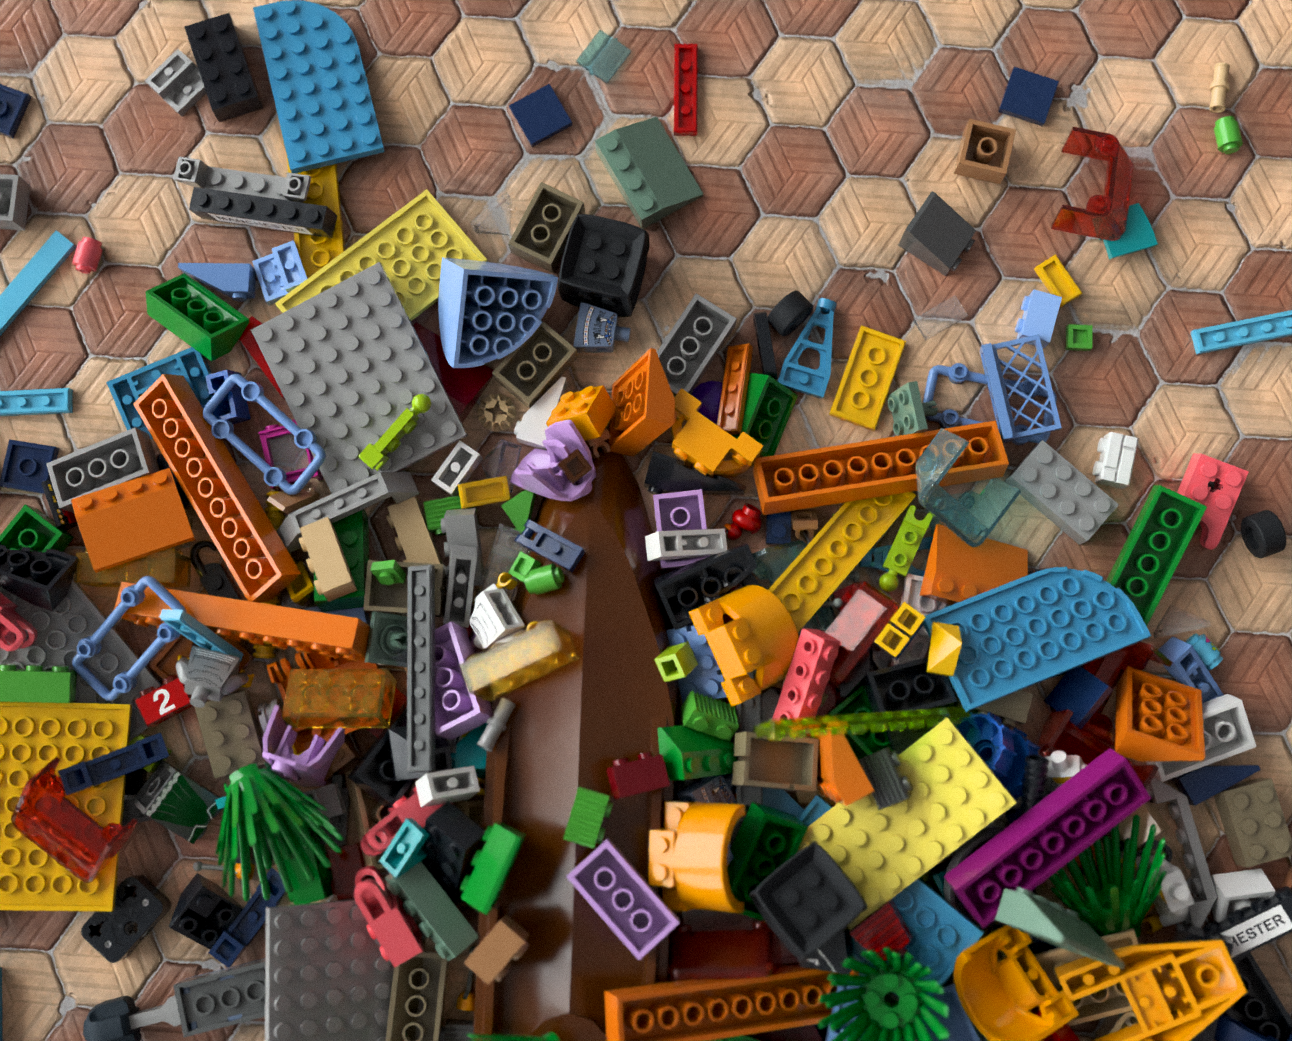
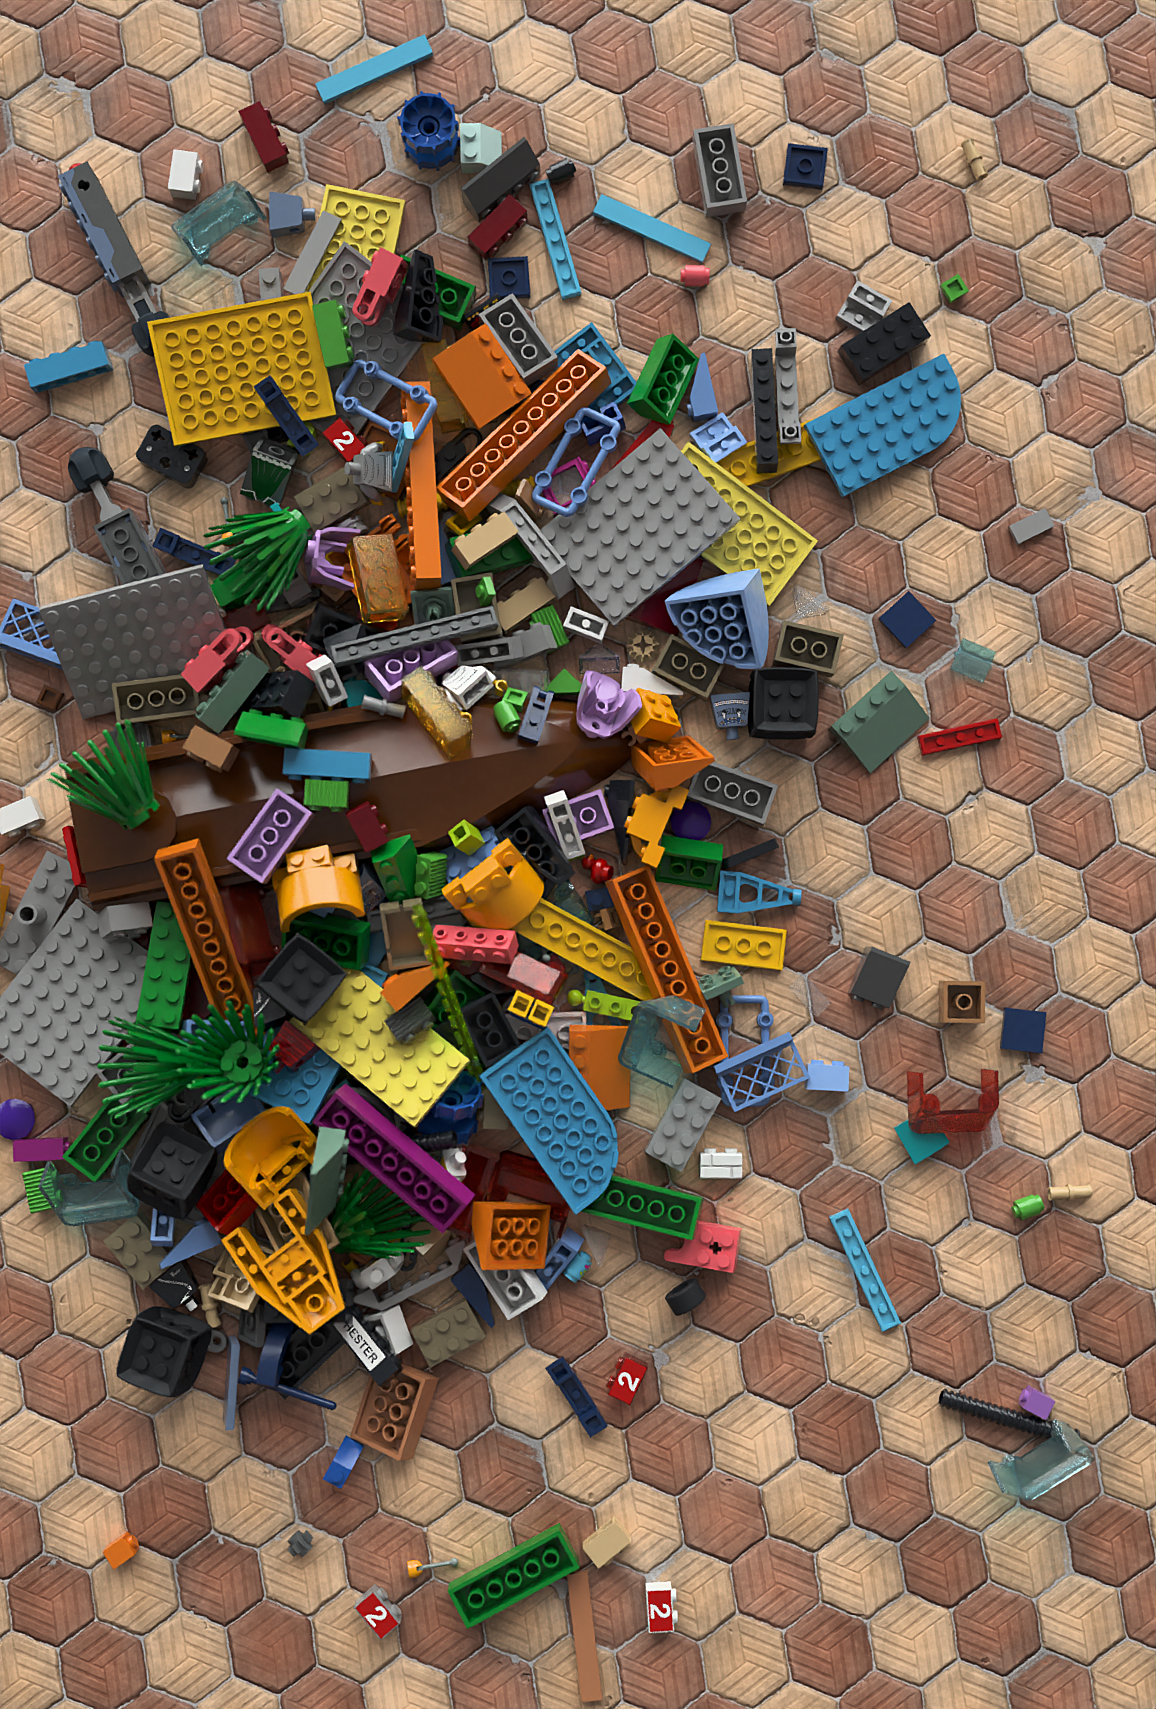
camera: 70 degrees right, 5 degrees up
clear red windscreen [11,757,138,883] -> none
black slope [169,873,243,950] -> none
lime plate [358,394,431,471] -> none
teal slope [379,818,429,878] -> none
yellow tile [457,476,511,509] -> none
reddish brown tile [557,449,593,484] -> none
orange tile [717,343,753,435] -> none
black tyre [767,290,813,336] -> none
yellow slope [927,622,962,677] -> none
yellow tile [1034,254,1083,308] -> none
dark blue tile [1044,666,1113,729] -> none
bright green plate [1065,324,1093,351] -> none
none -> dark azure brick [283,748,372,784]

